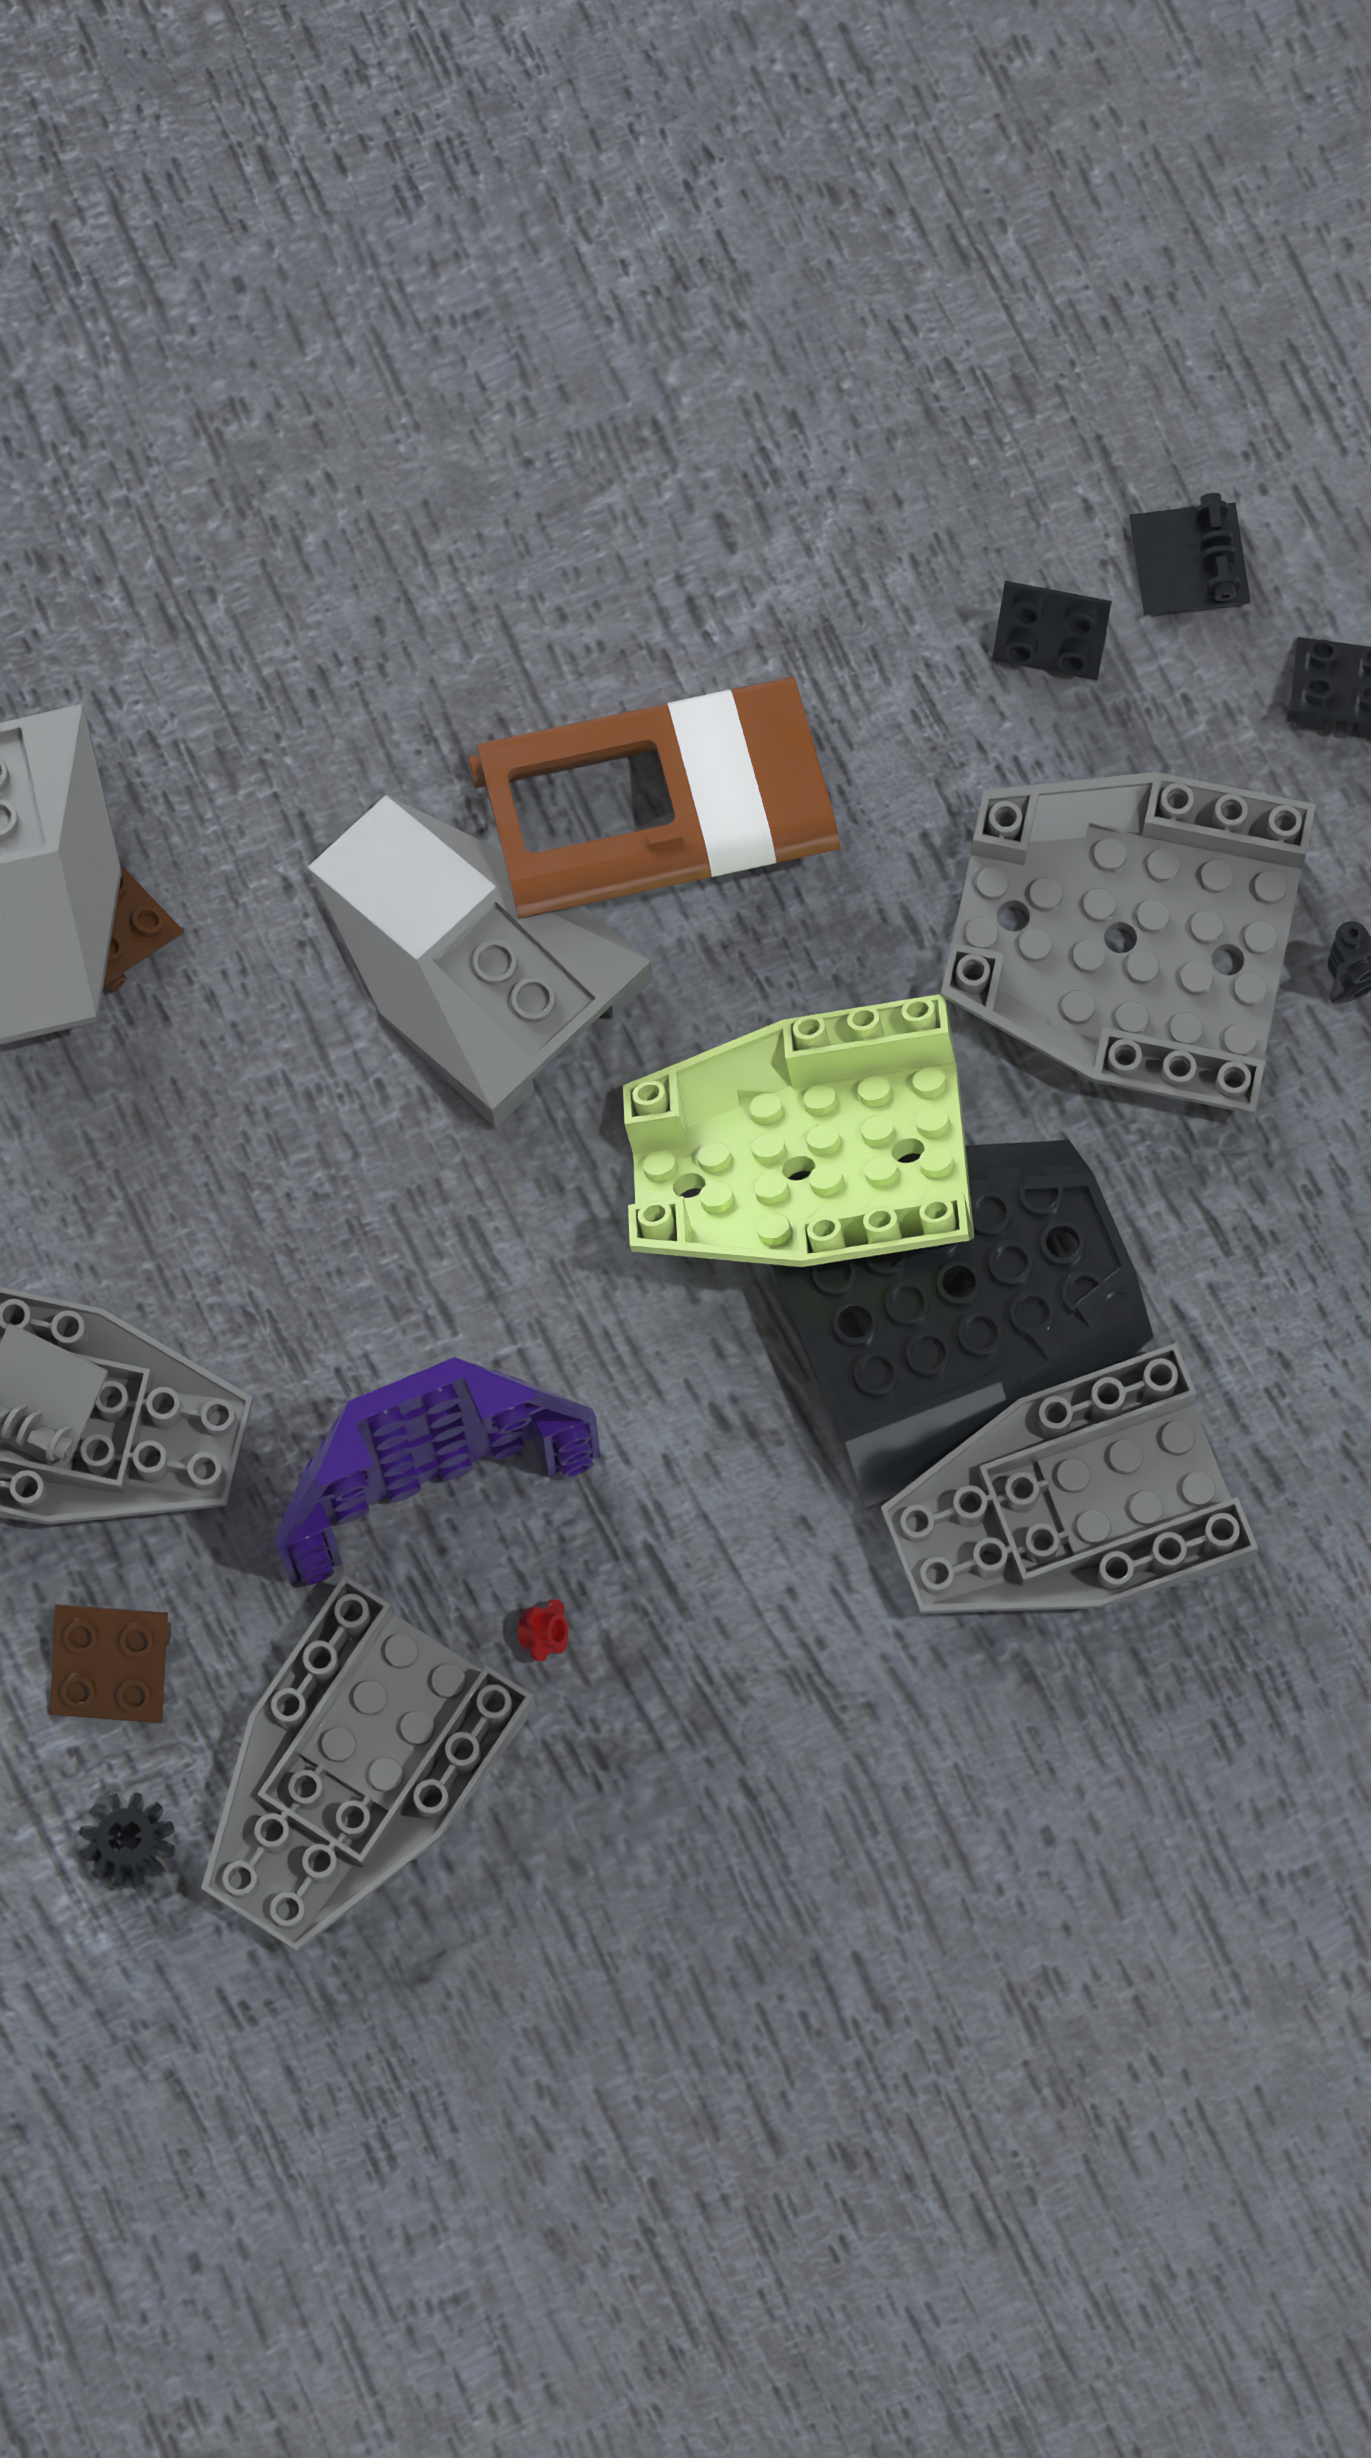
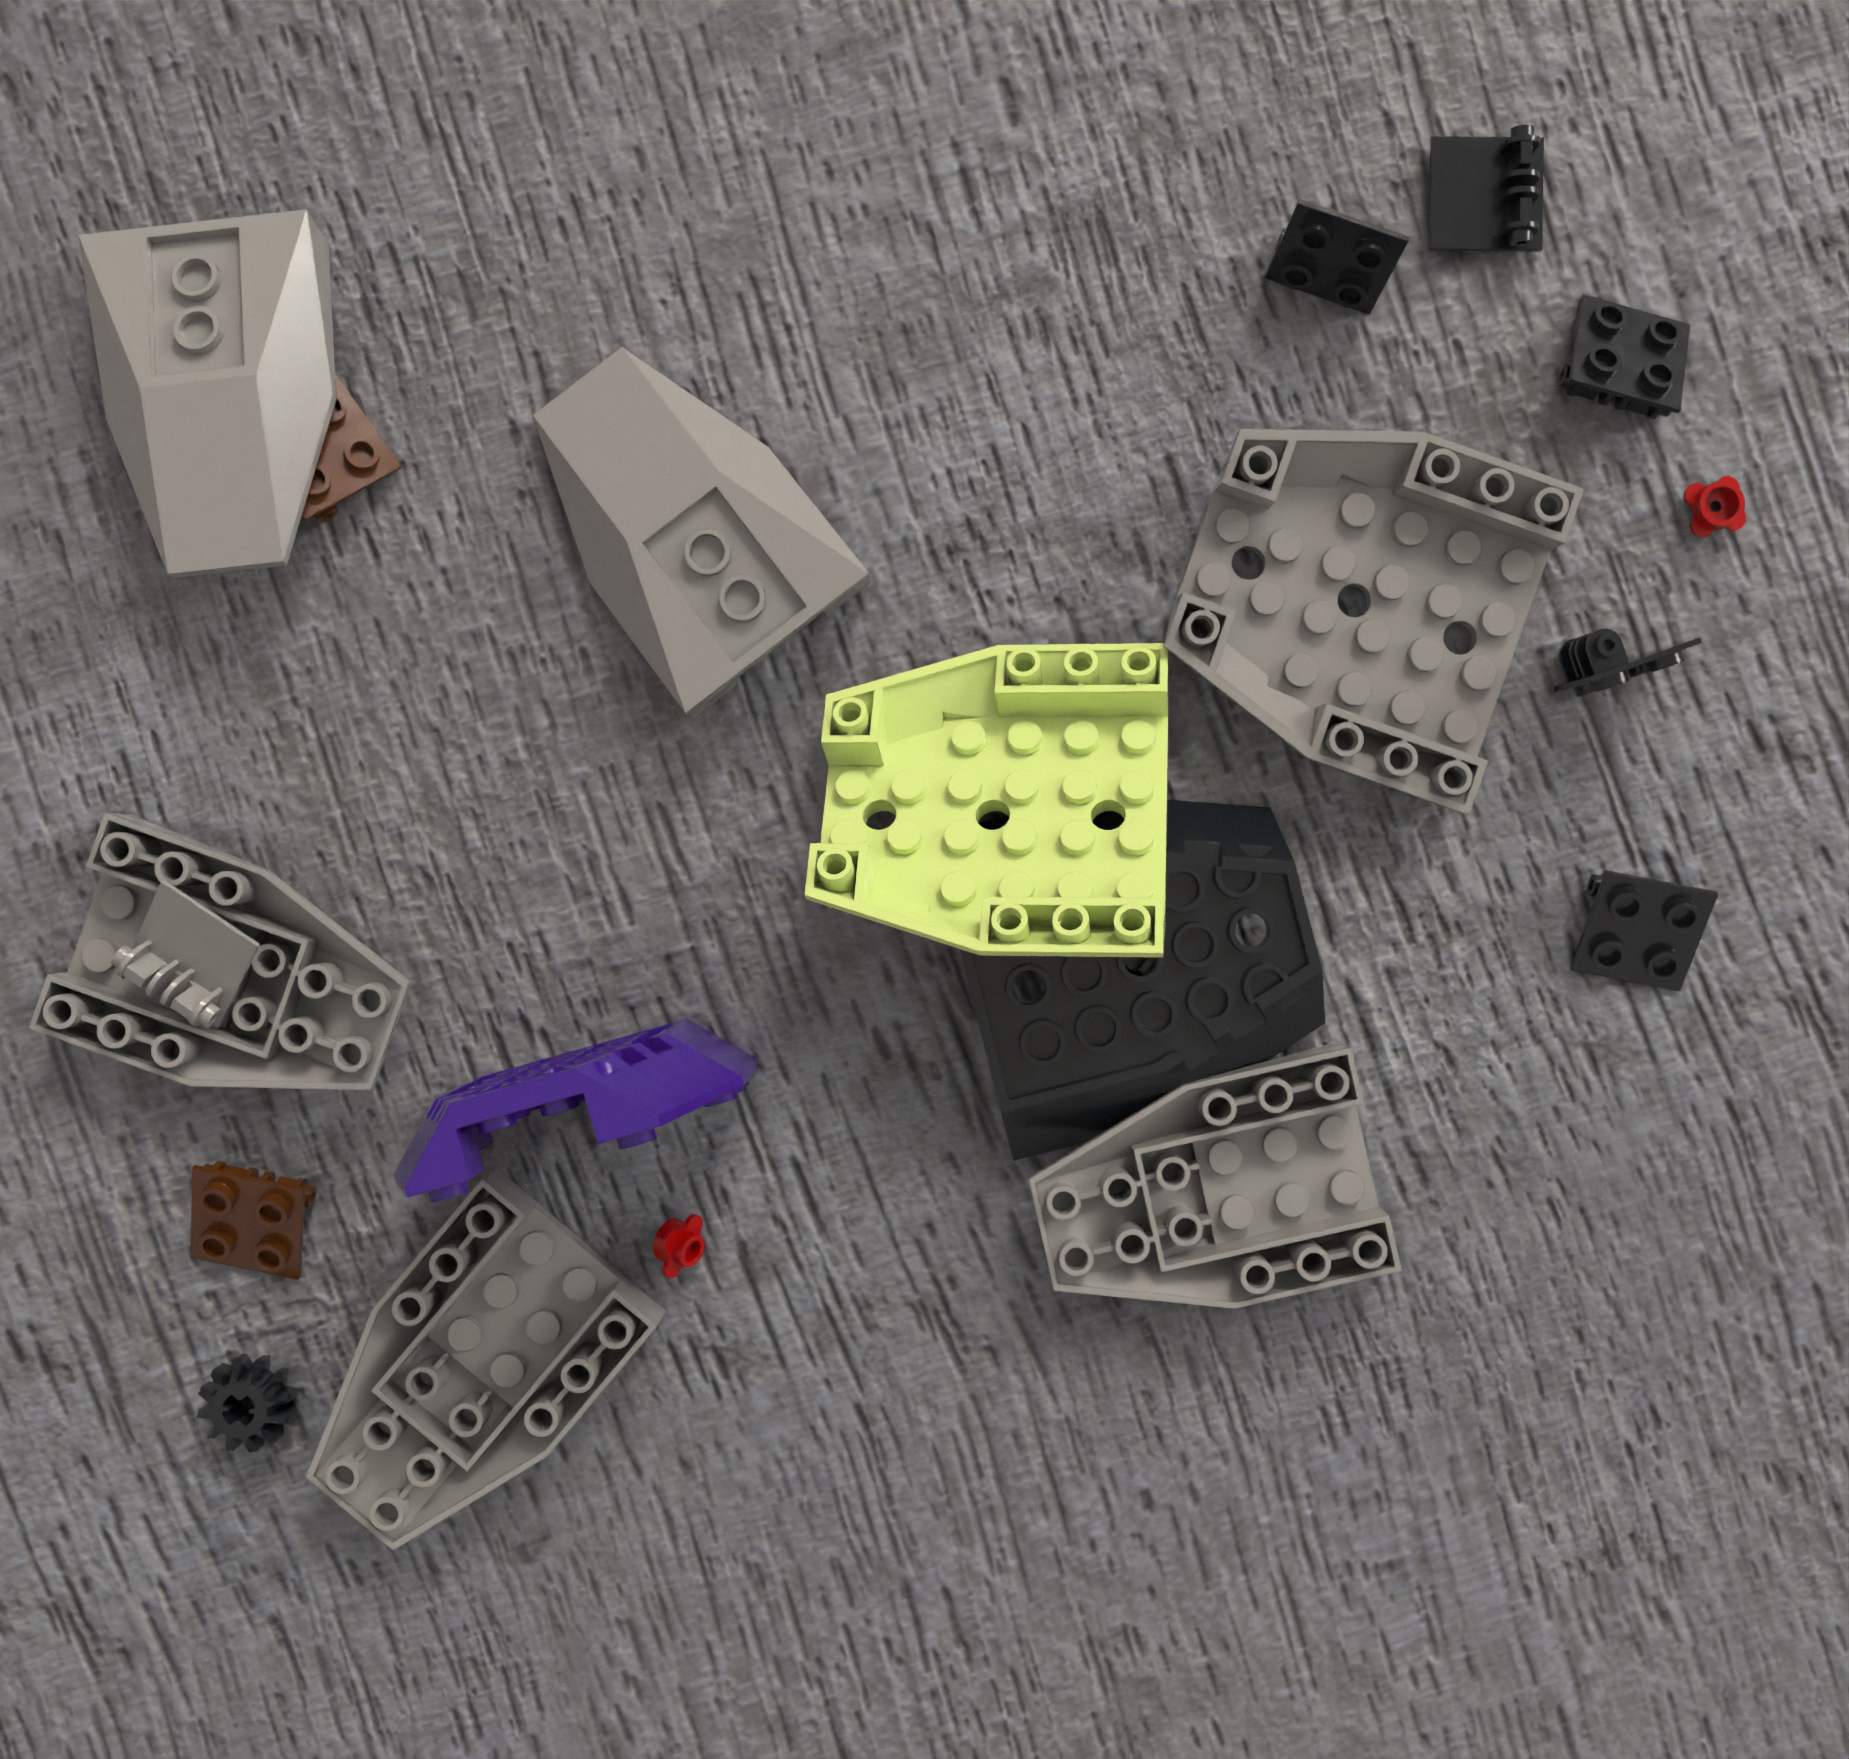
camera: 10 degrees right, 15 degrees up
dark orange piece [468,676,840,919] -> none

